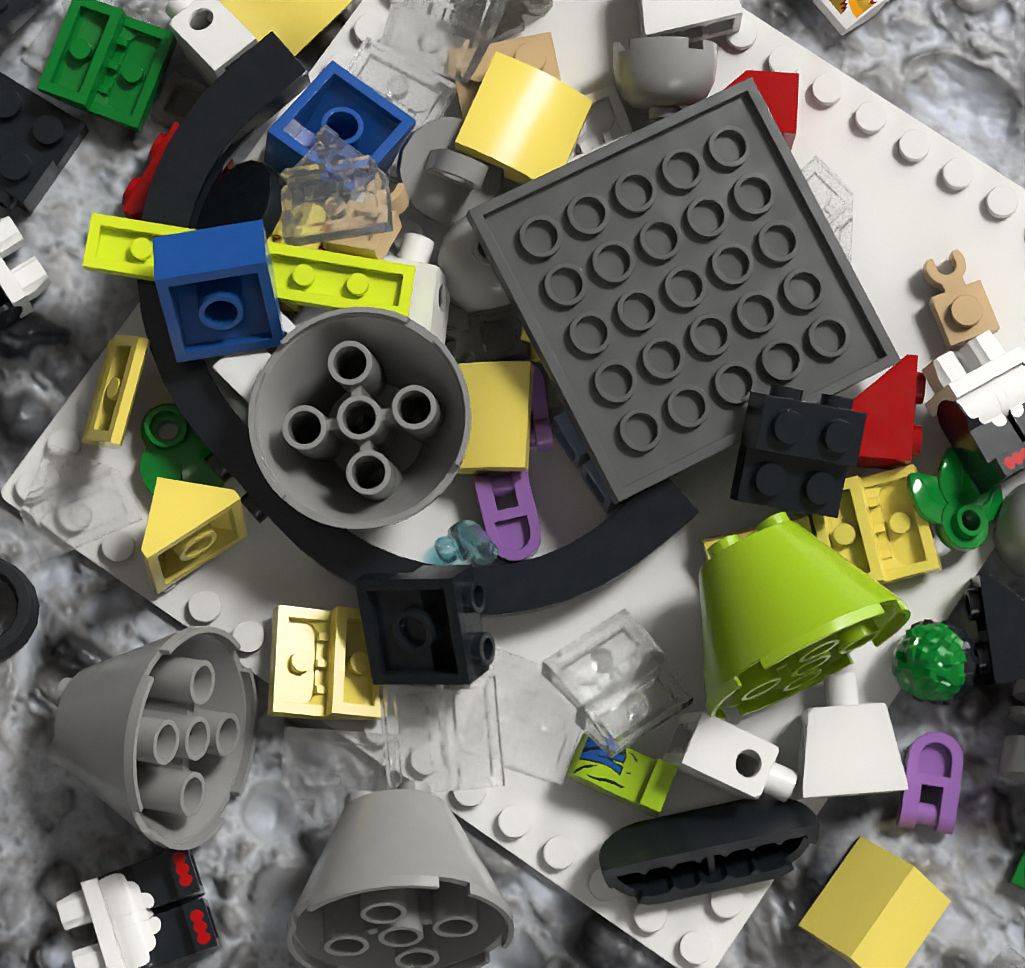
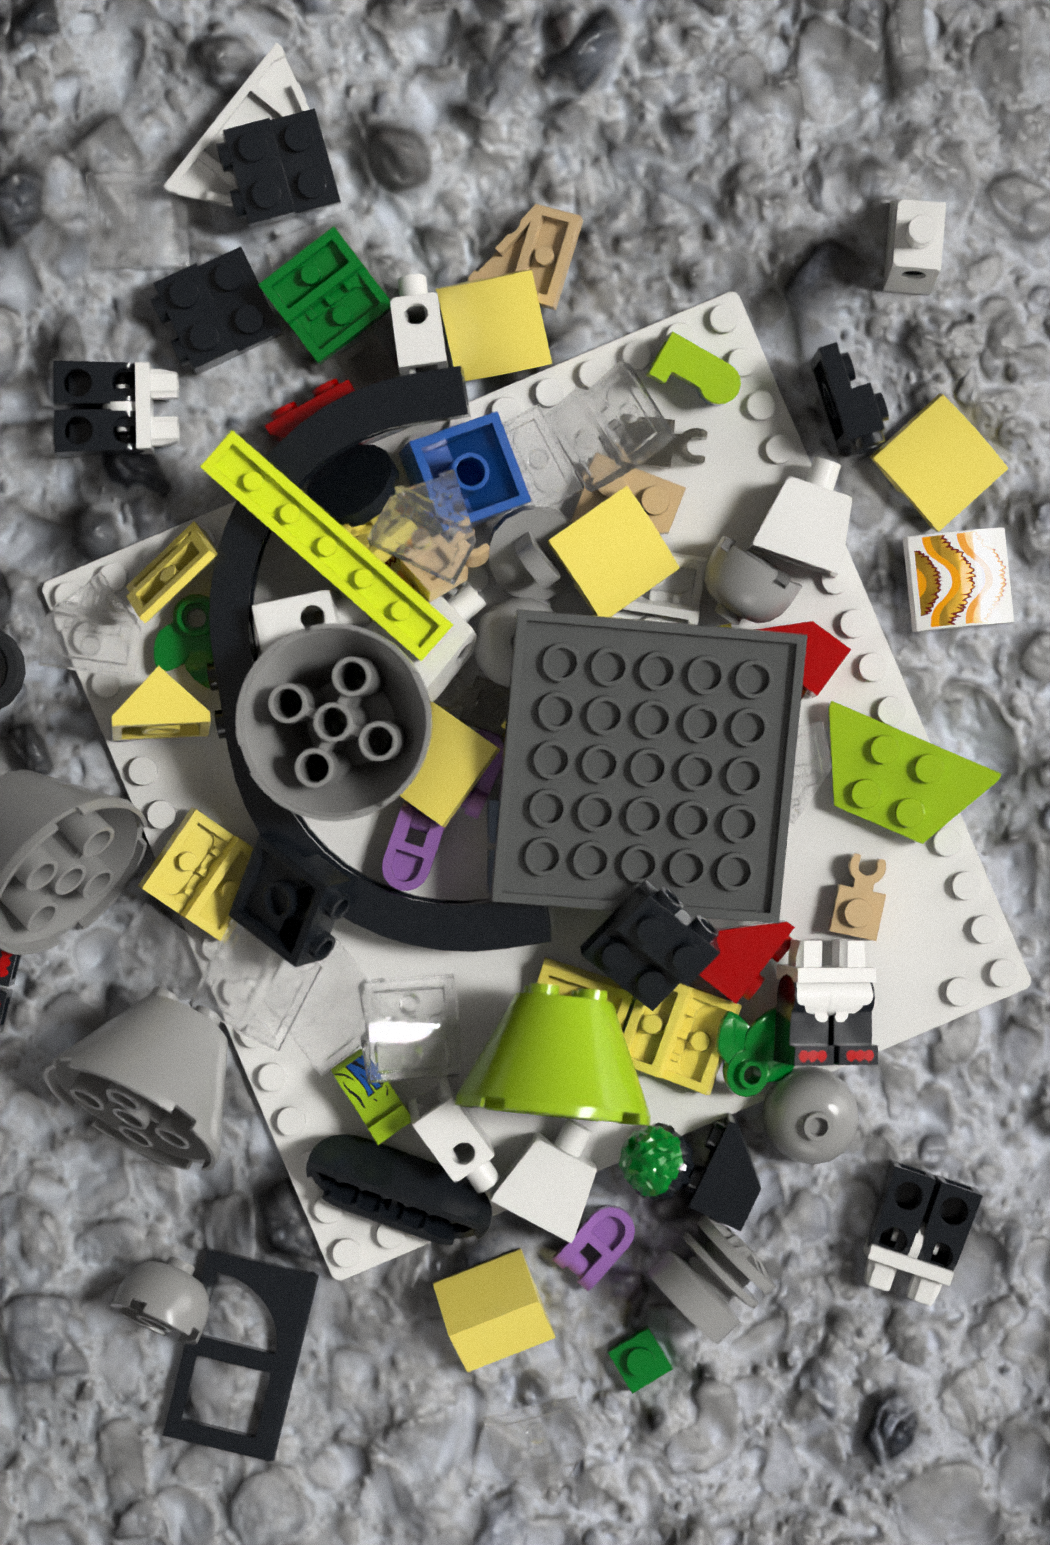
camera: 30 degrees right, 10 degrees up
blue slope [153,219,285,363] -> none
clear light blue arm [434,520,499,566] -> none
none -> lime wing [828,701,1002,844]

